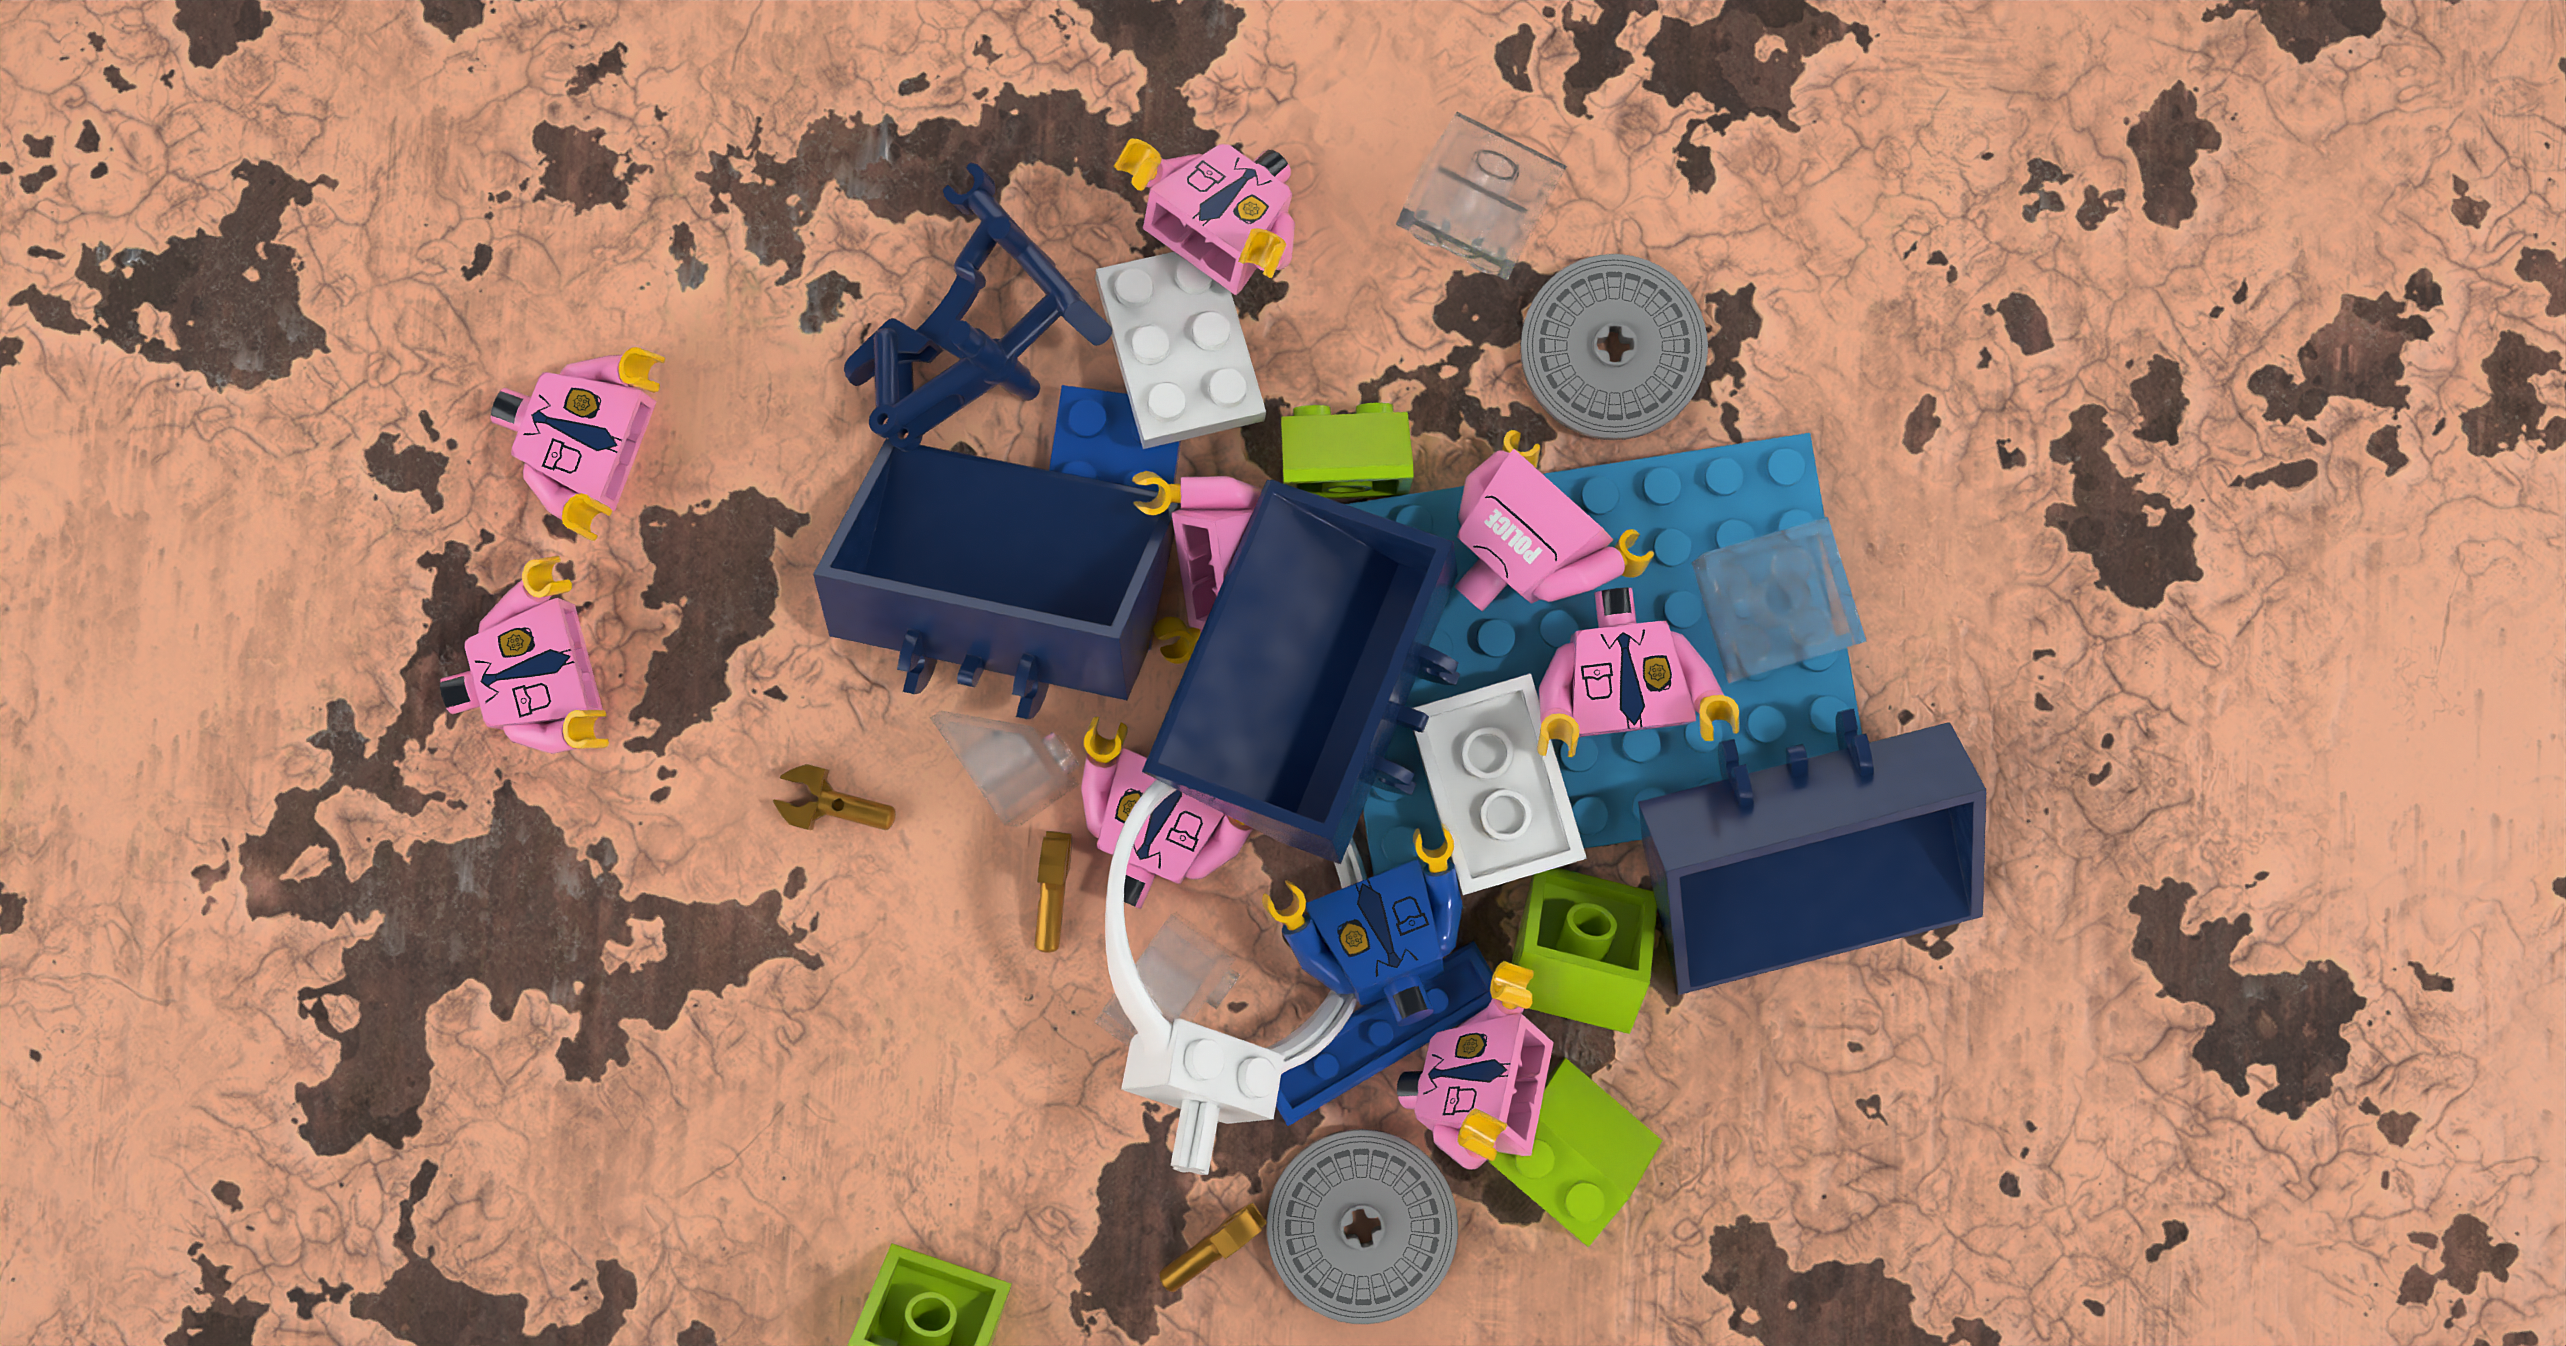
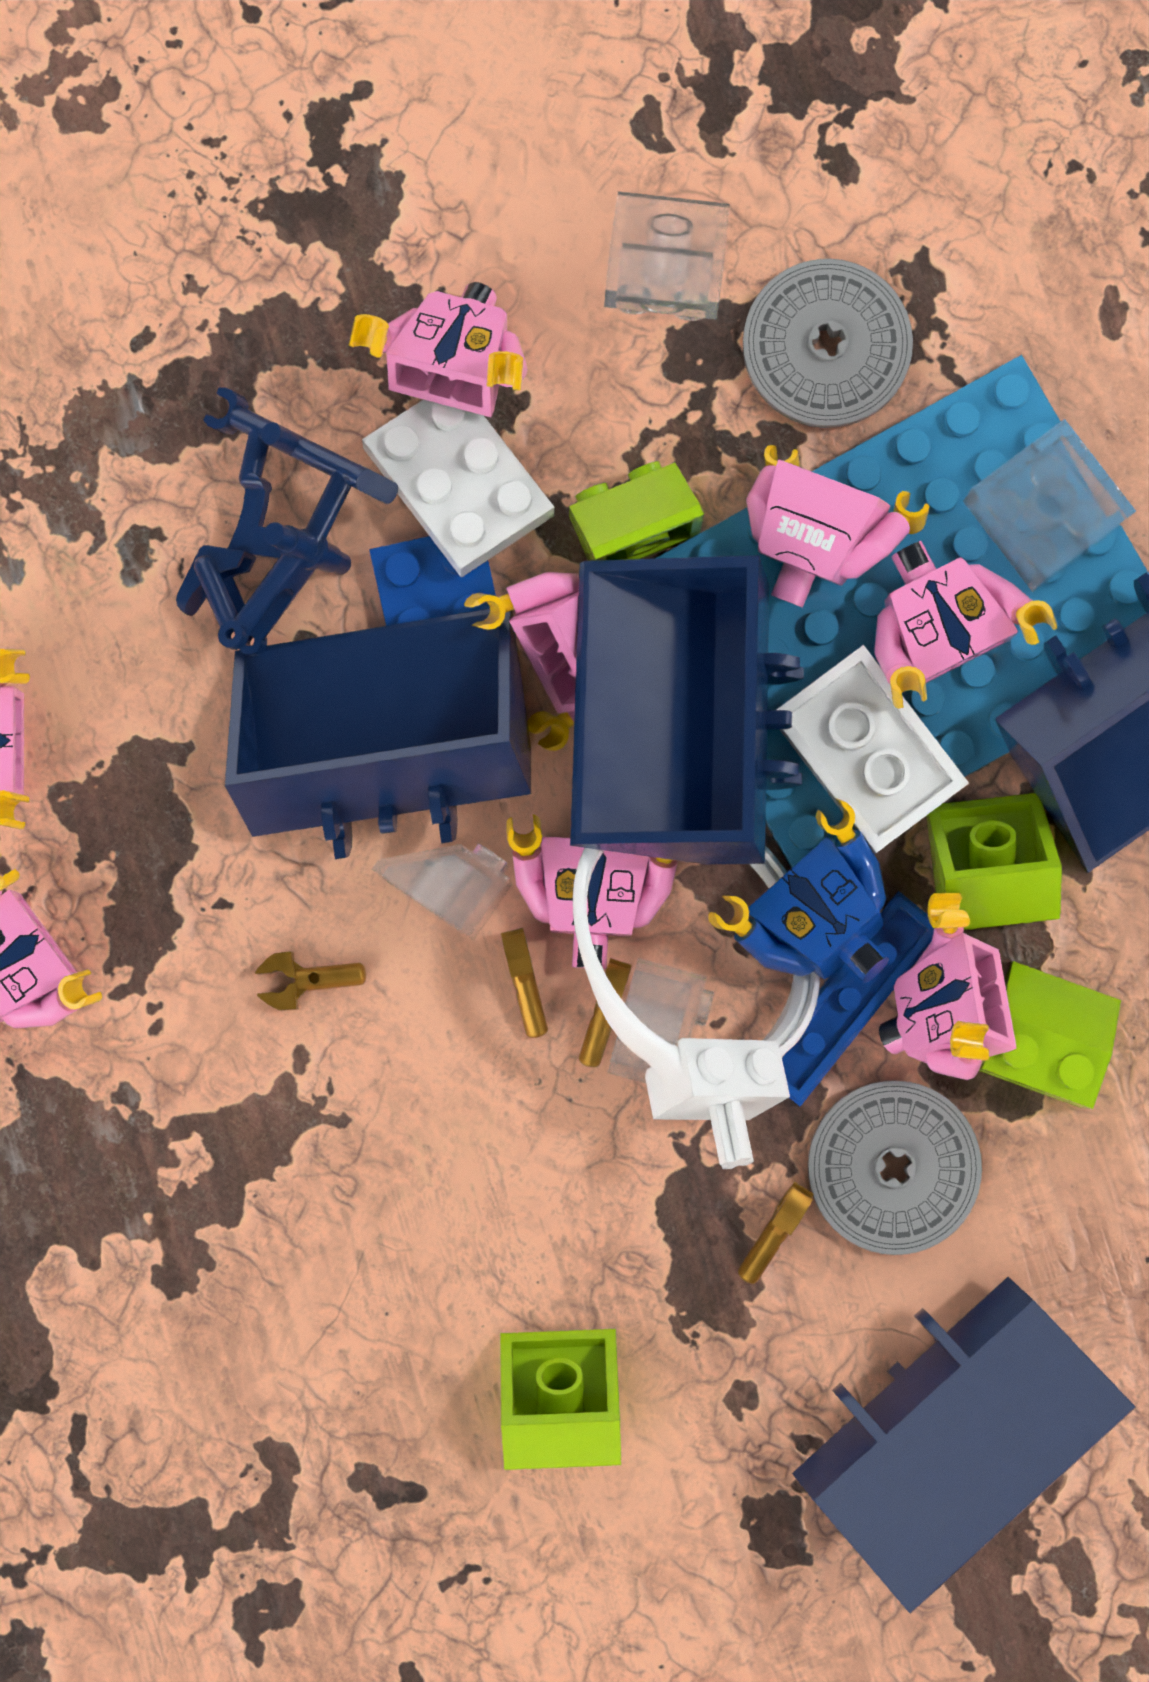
camera: 20 degrees left, 0 degrees up
none -> pearl gold bar [578,958,632,1068]

